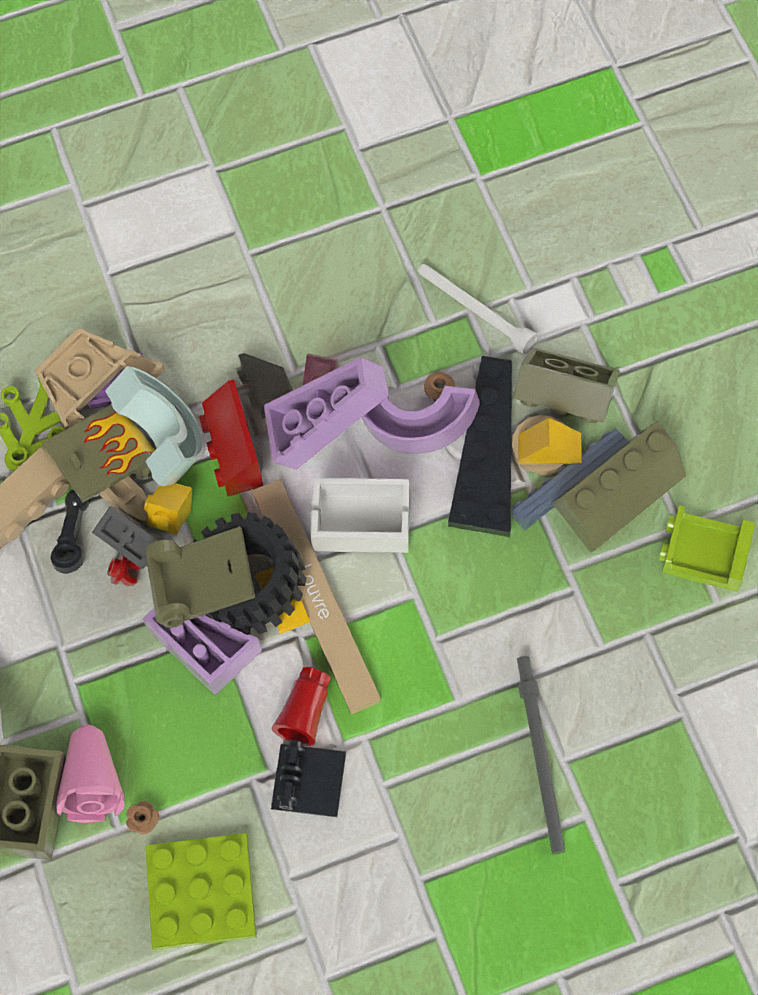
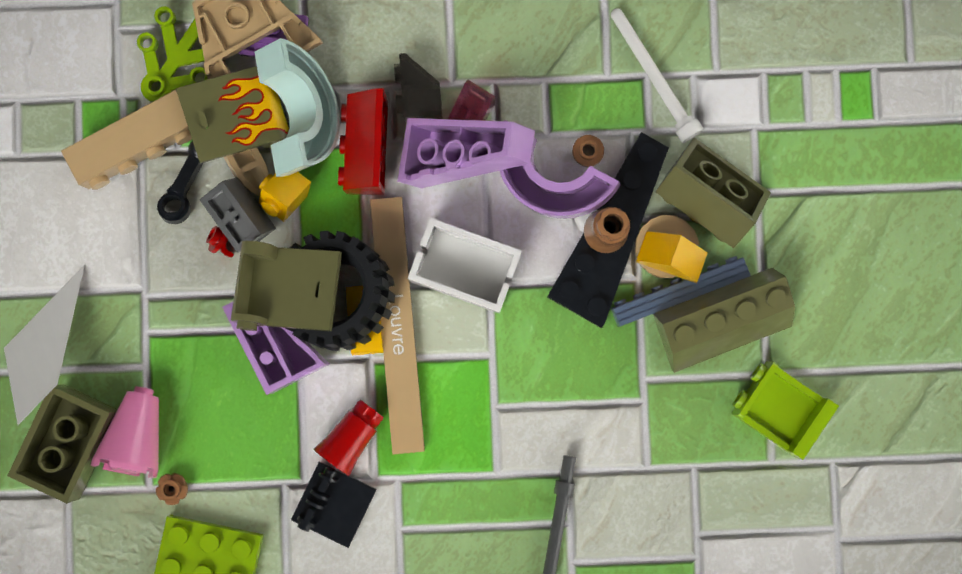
camera: 15 degrees right, 20 degrees up
none -> medium nougat plant [584,207,630,253]

